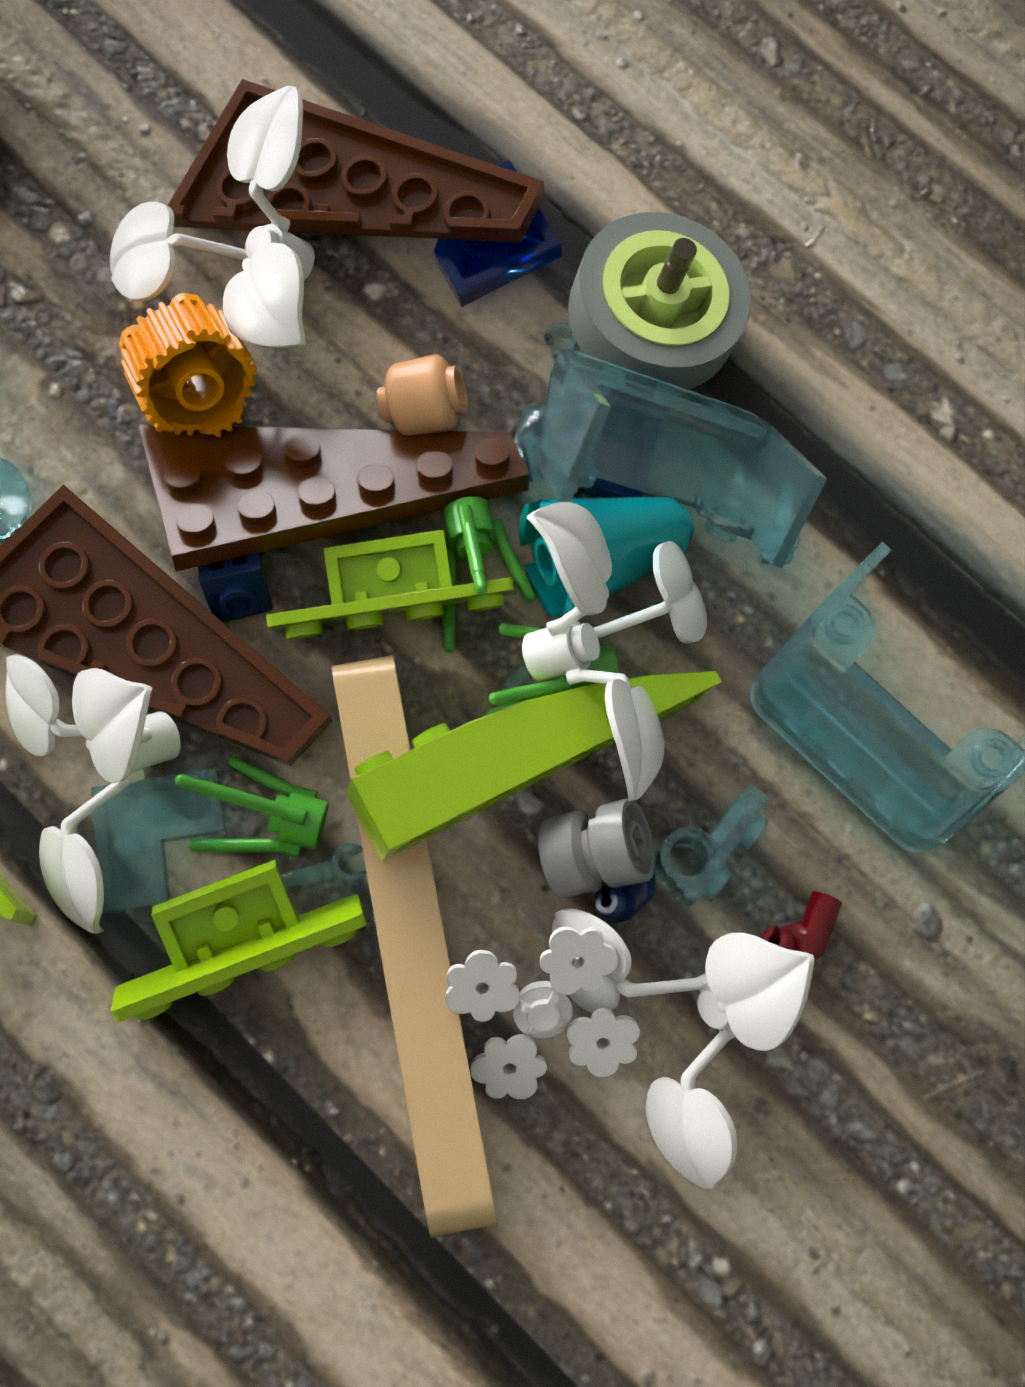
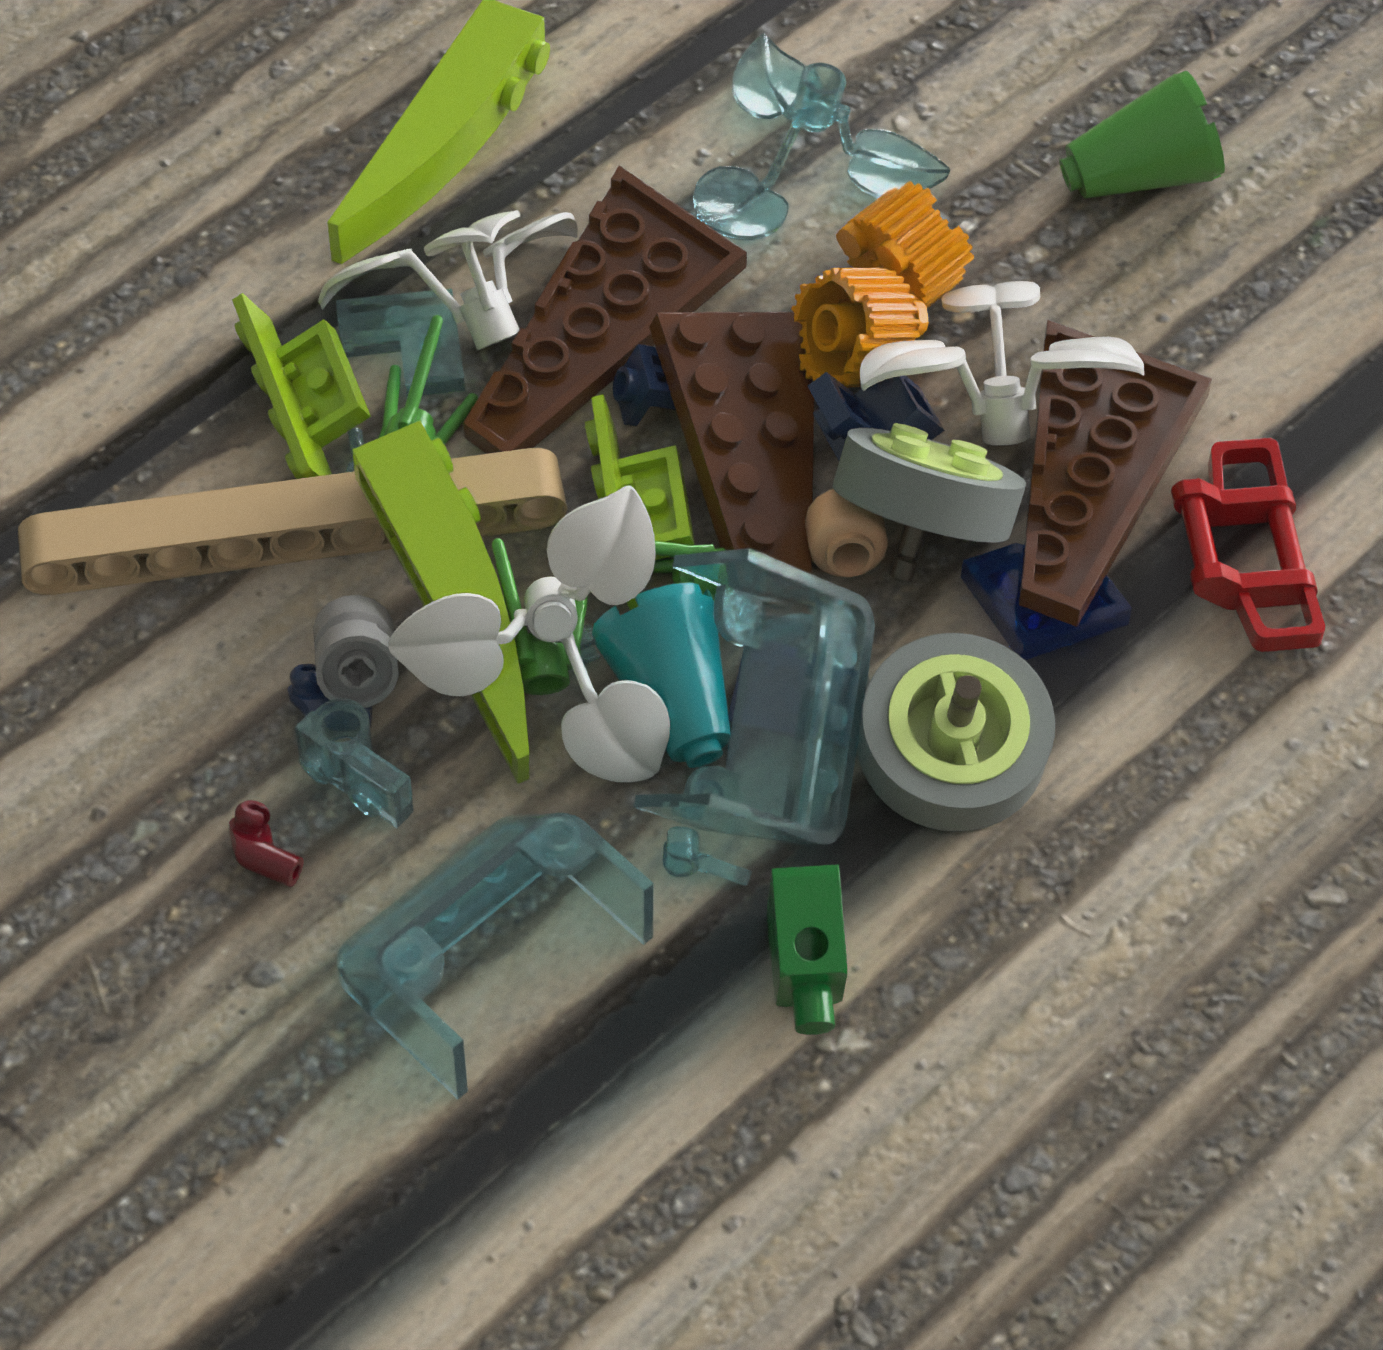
camera: 95 degrees right, 20 degrees down
white plant [446,926,640,1099] -> none
white plant [552,908,815,1190] -> none
none -> green torso [766,864,848,1035]
none -> dark blue brick [808,372,945,461]
none -> light grey wheel [832,423,1026,581]
none -> light orange brick [836,181,974,308]
none -> red bar [1171,438,1325,652]

